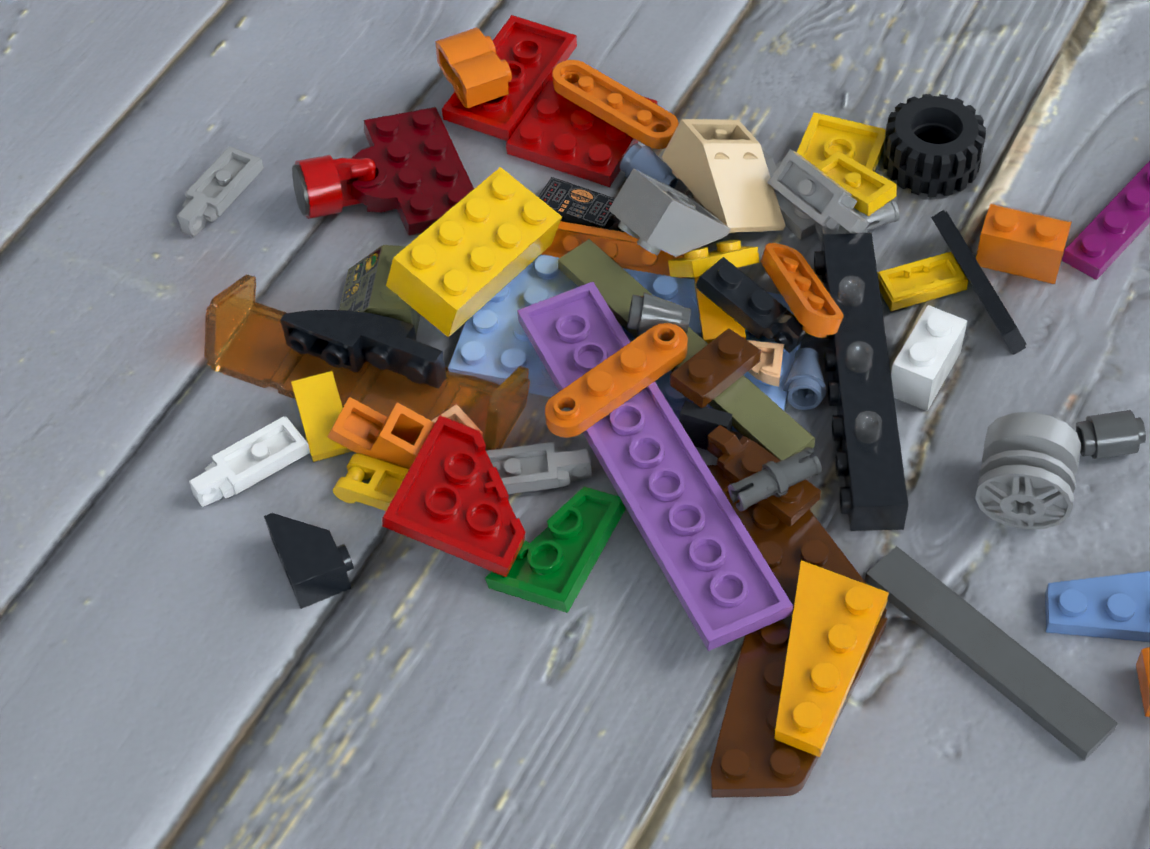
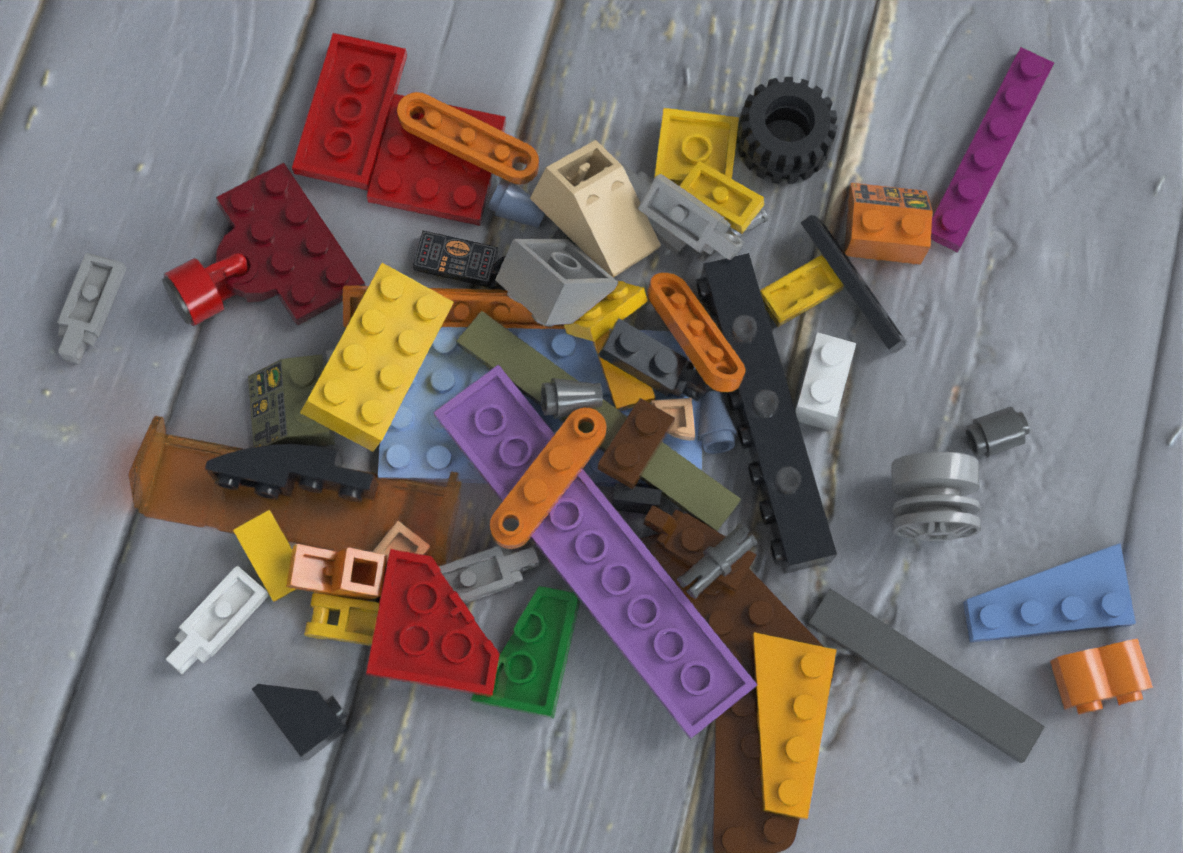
camera: 20 degrees left, 20 degrees up
orange brick [435,27,512,108] -> none

